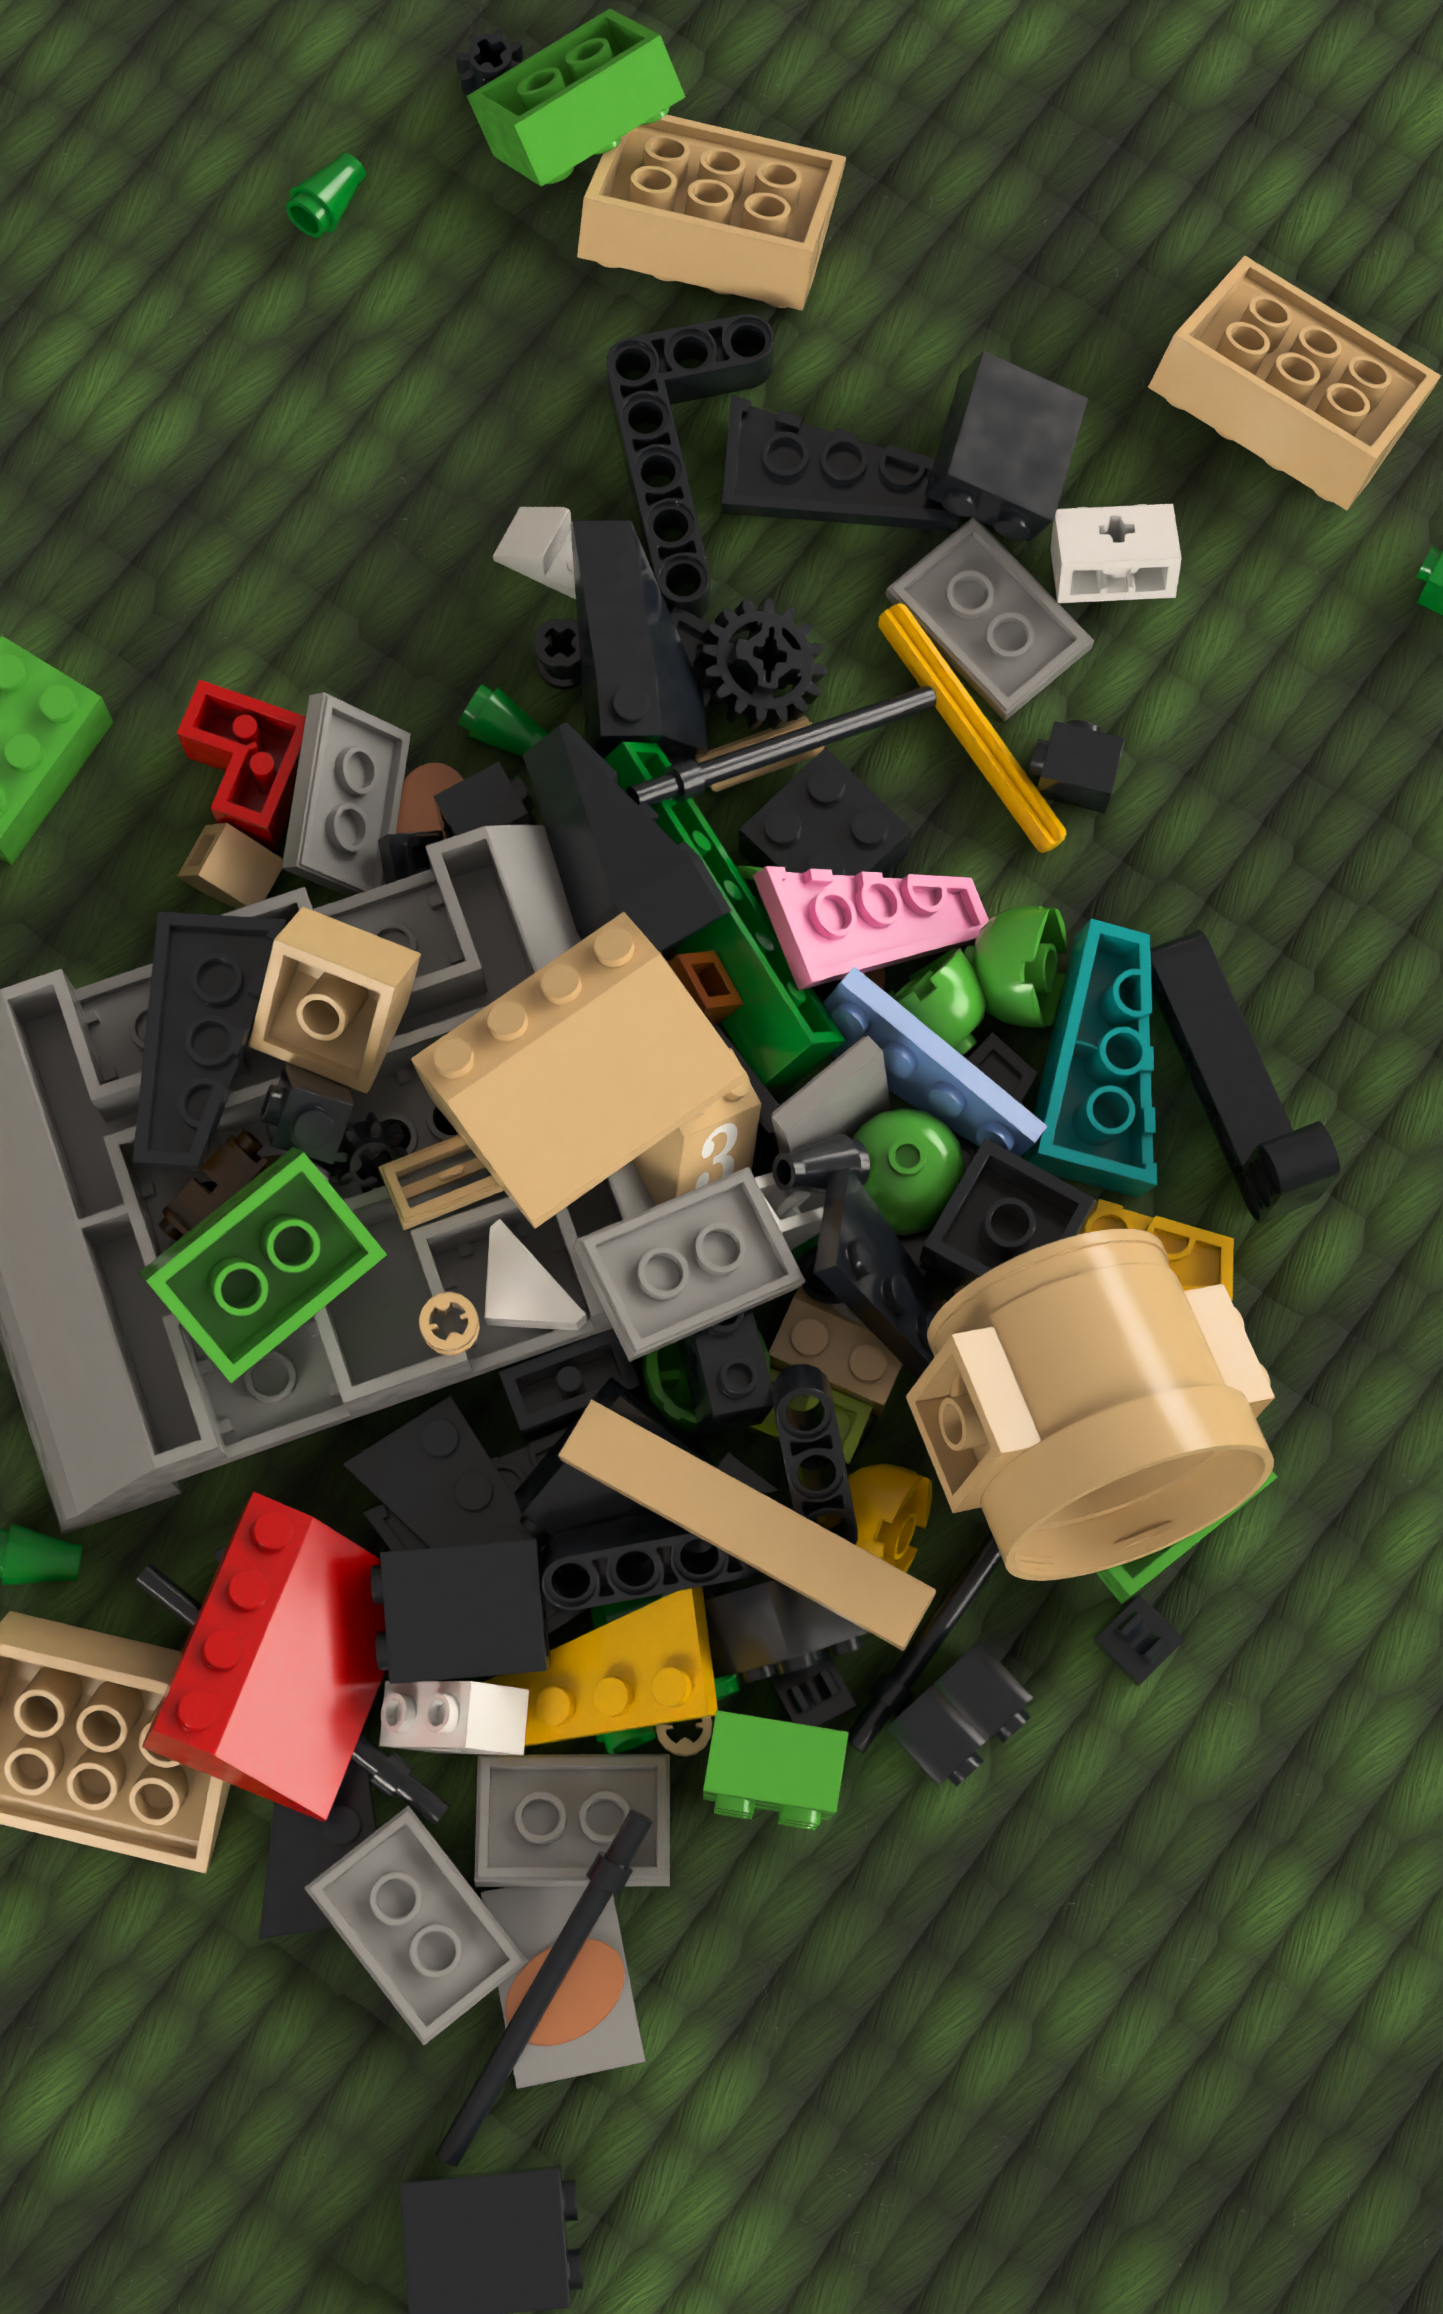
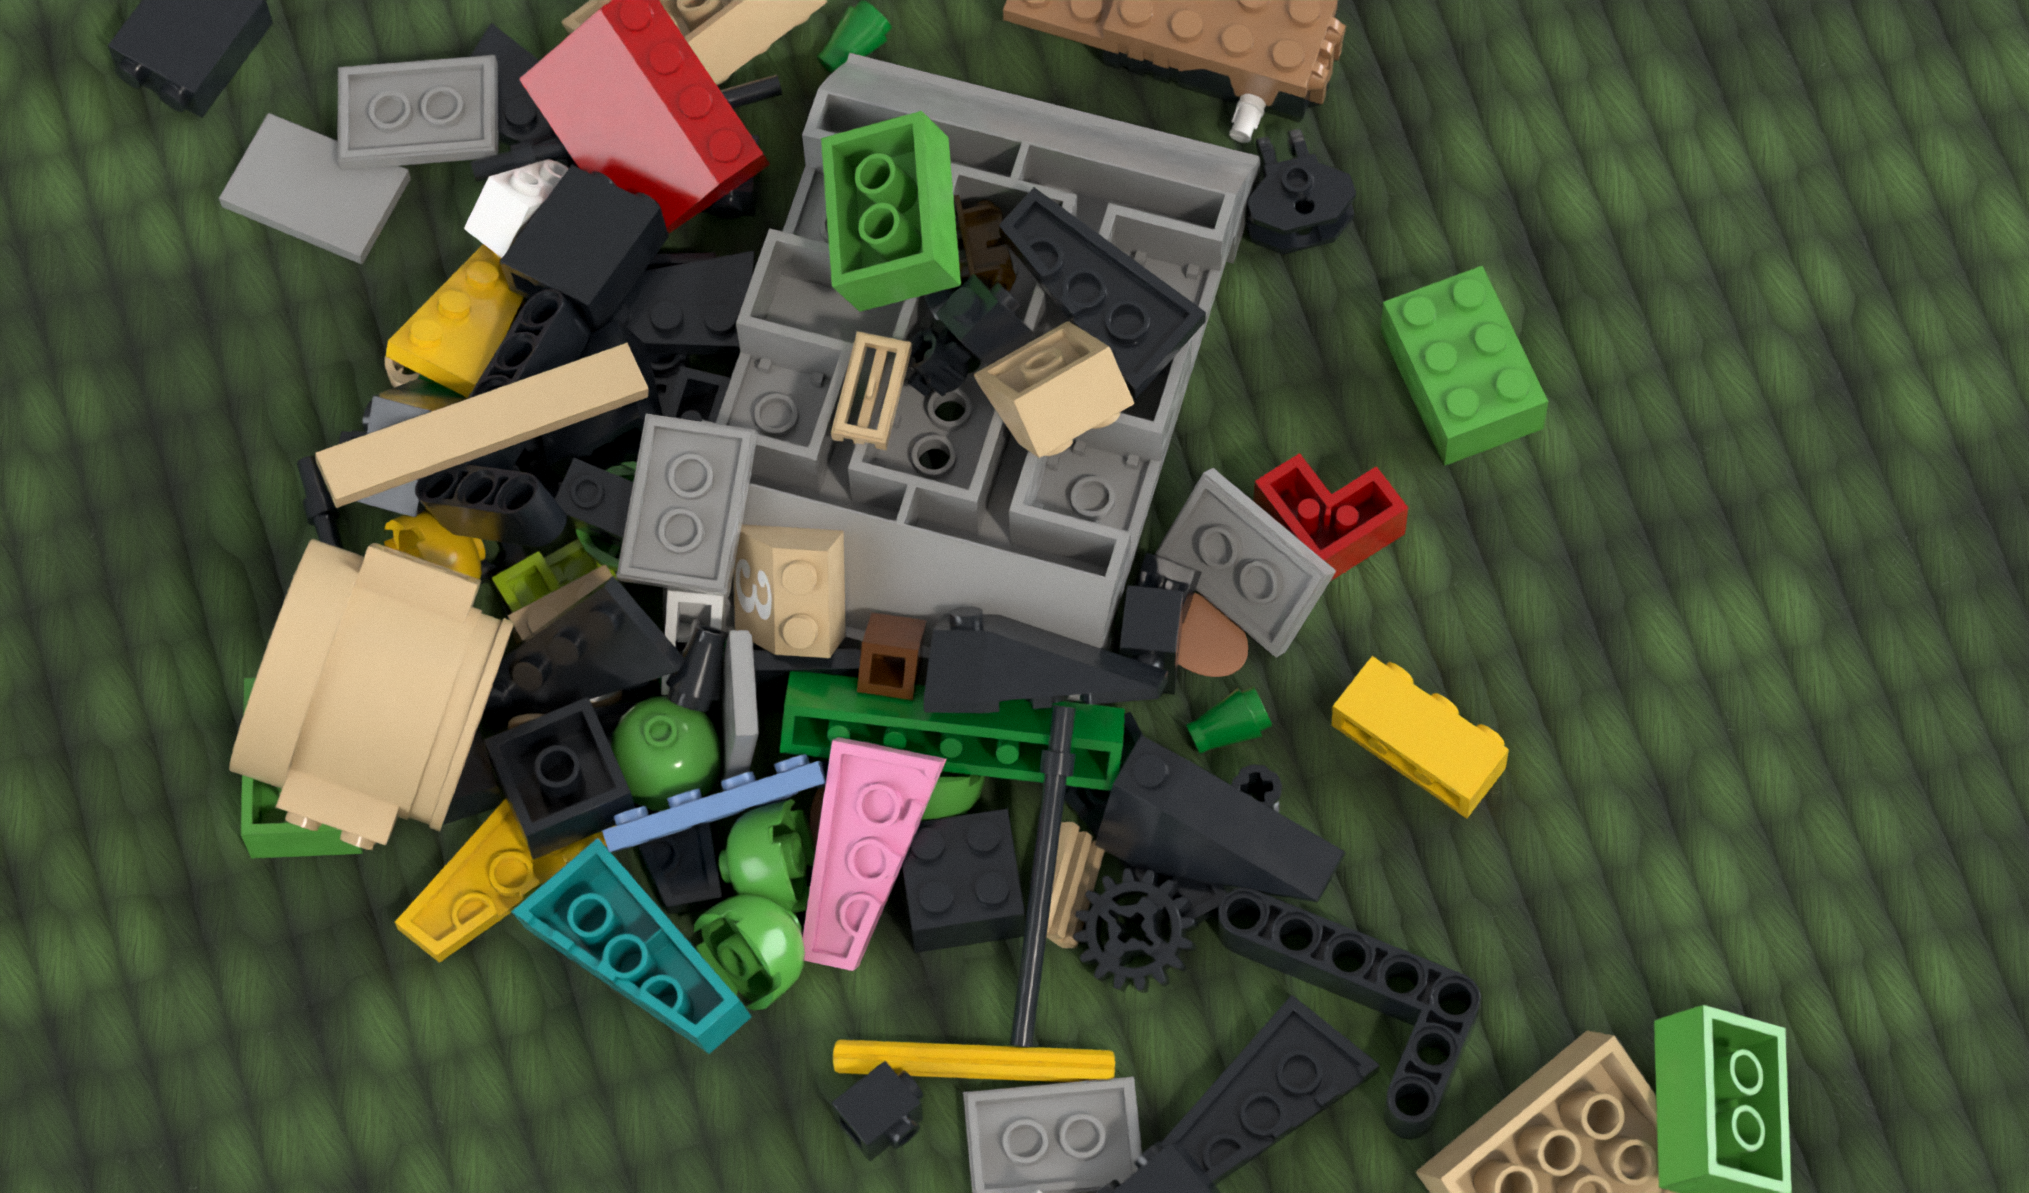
camera: 130 degrees right, 10 degrees down
tan brick [177,823,283,909] -> none
green cone [286,152,367,238] -> none
tan slope [411,912,748,1229] -> none
tan bush [419,1292,480,1356] -> none
black bar [435,1809,653,2167] -> none
black gear [456,29,523,95] -> none
light grey tile [474,1754,670,1887] -> none
white slope [484,1219,587,1330] -> none
white slope [493,507,576,599] -> none
nougat sticker [505,1939,625,2046] -> none
bright green brick [703,1710,849,1830] -> none
black brick [885,1641,1033,1787] -> none
black tile [1093,1594,1185,1686] -> none
black beam [1150,930,1341,1223] -> none
none -> yellow brick [1331,656,1509,819]

